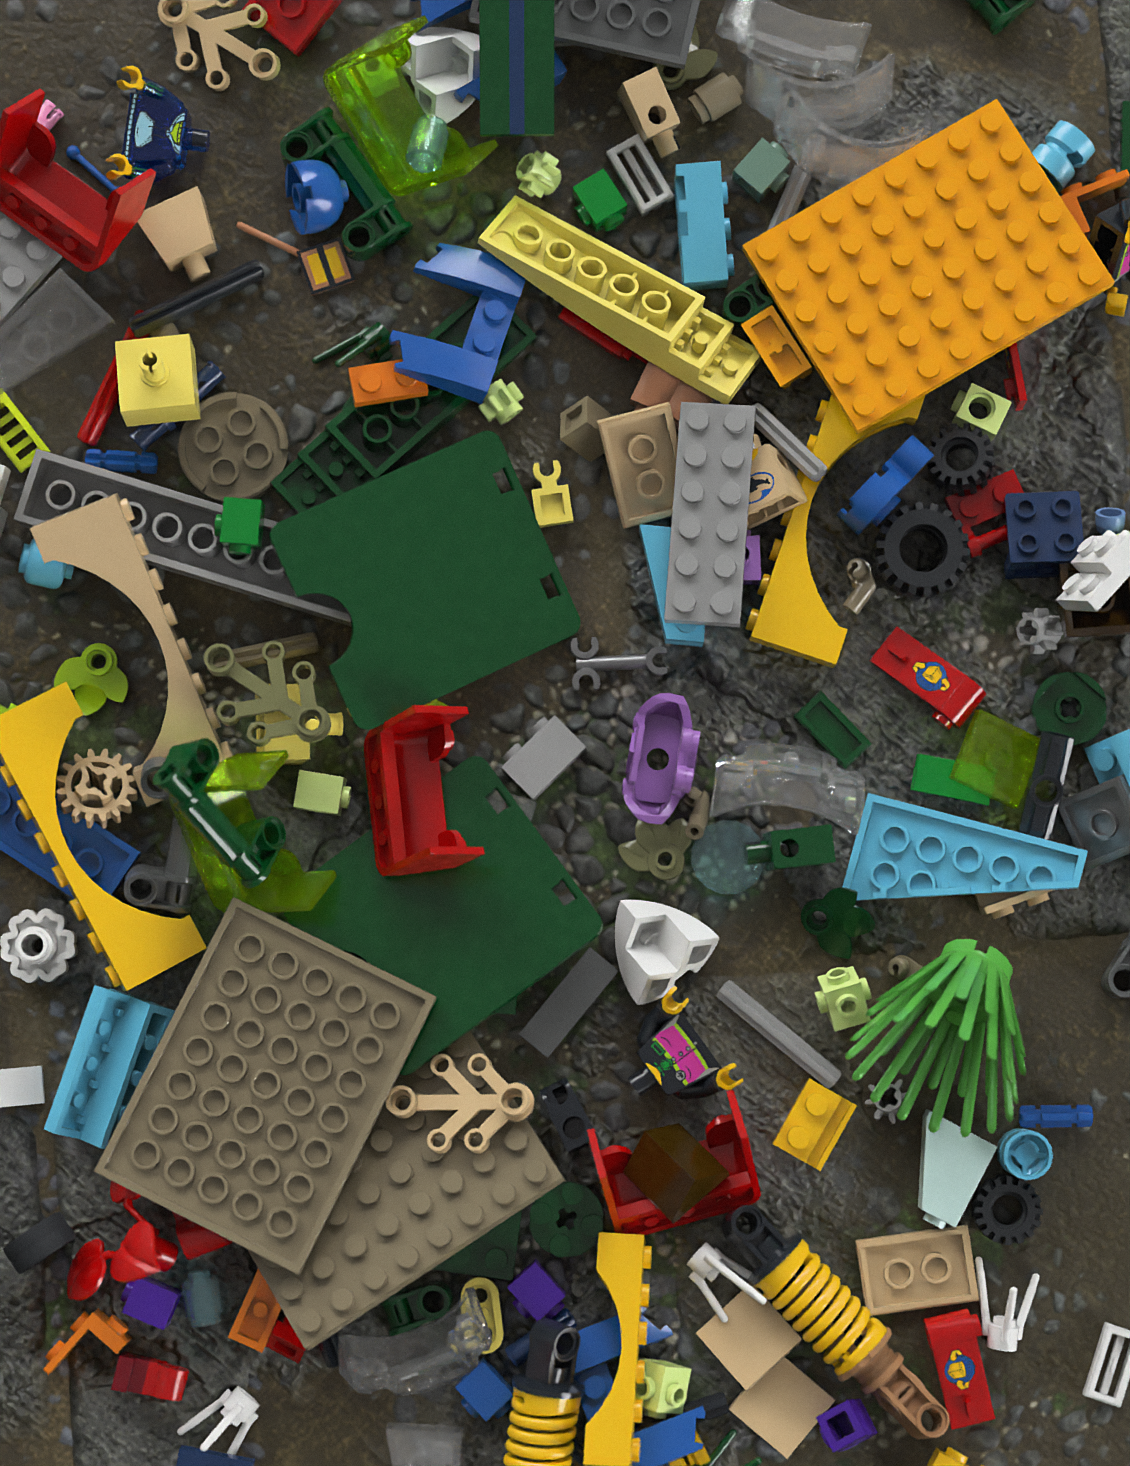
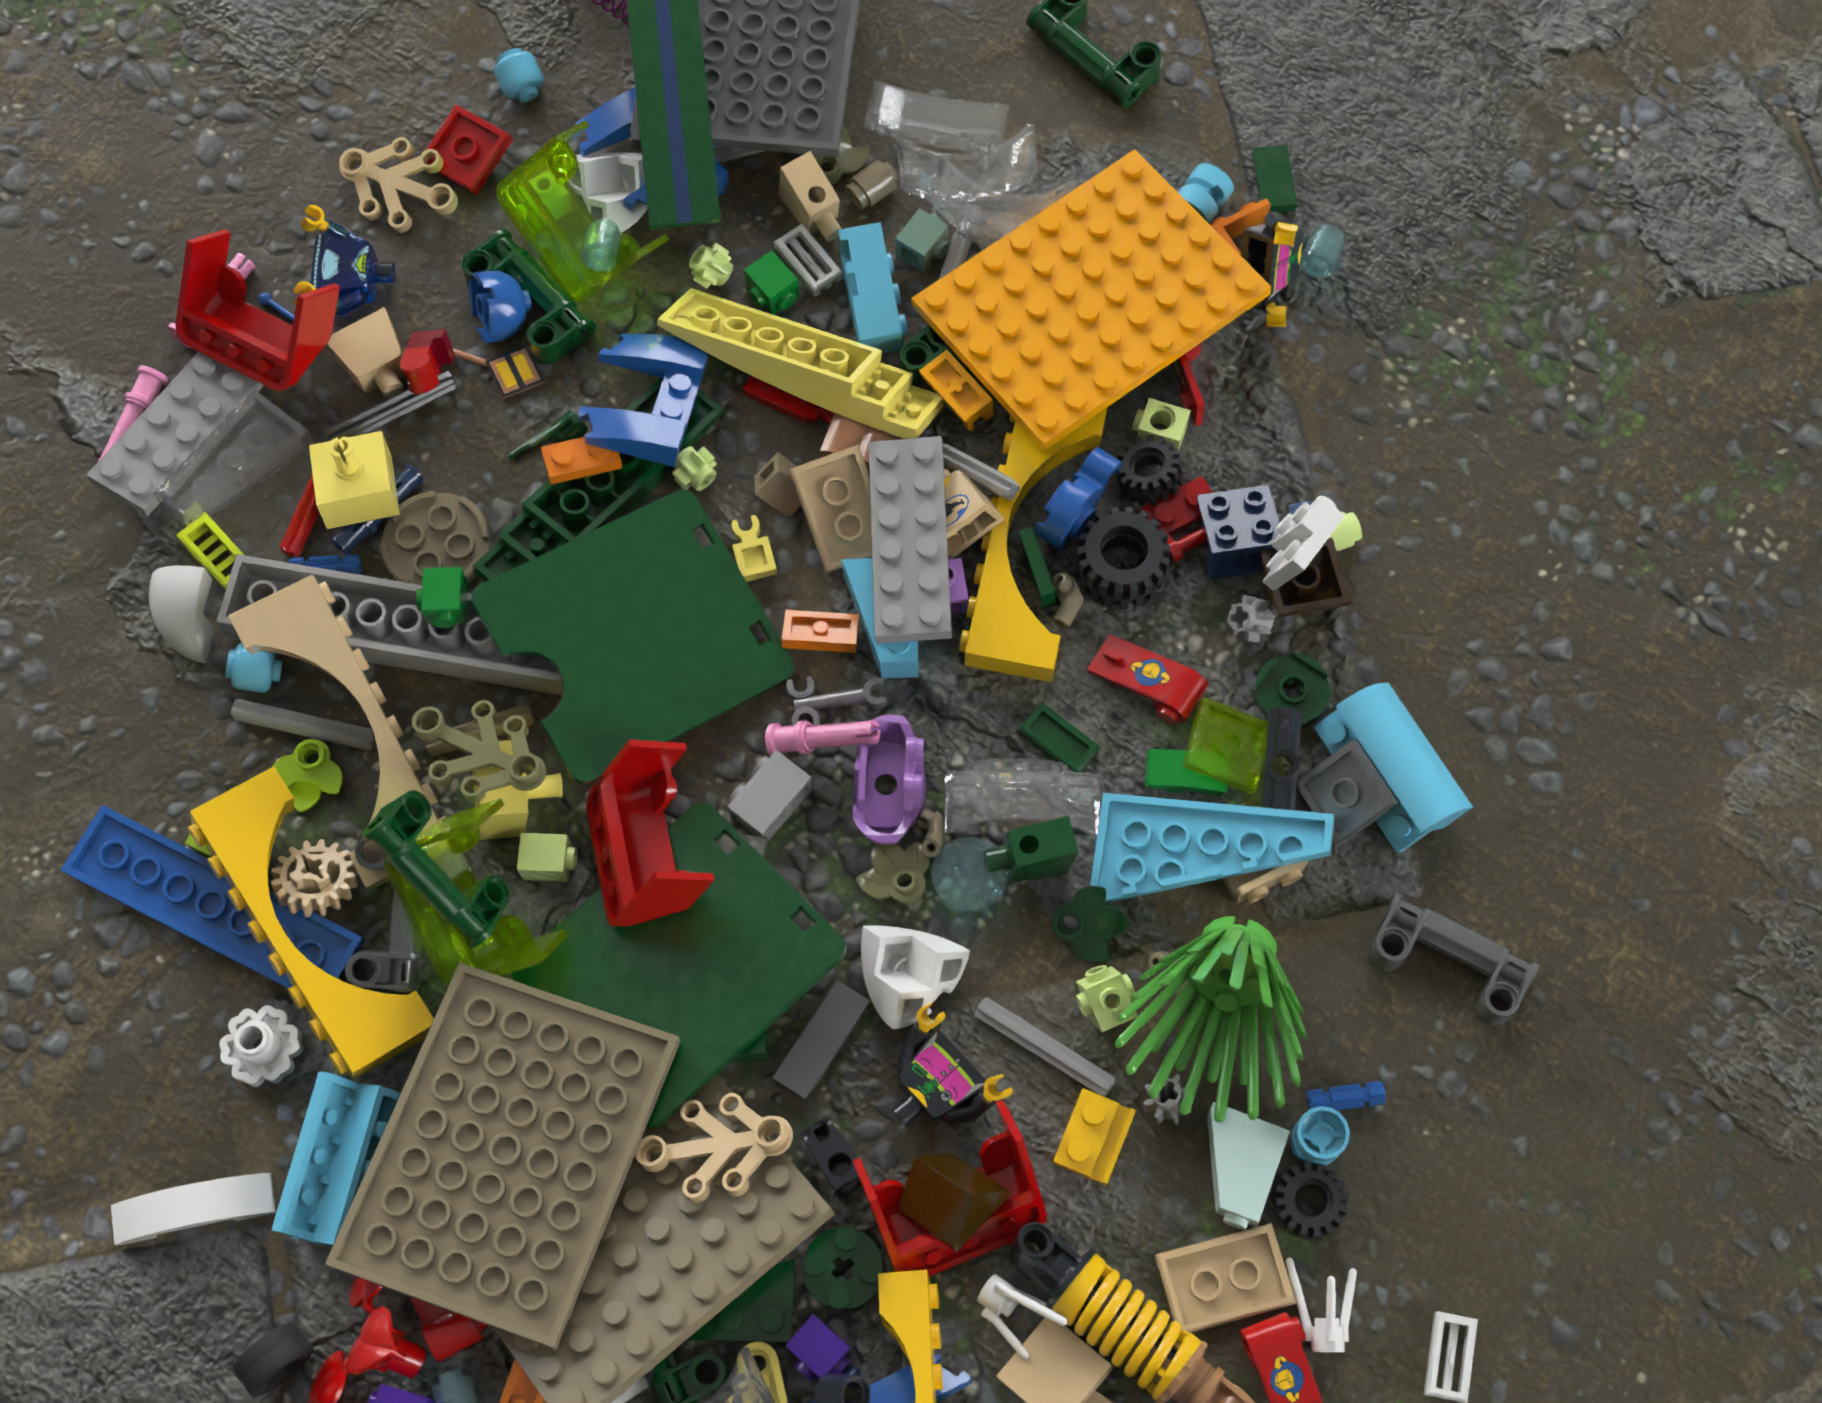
camera: 10 degrees left, 15 degrees down
none -> light grey axle [231,699,376,751]
none -> leg [400,329,455,394]
none -> bright pink pin [765,720,880,755]
none -> orange plate [782,610,859,653]
none -> dark green tile [1019,527,1056,609]

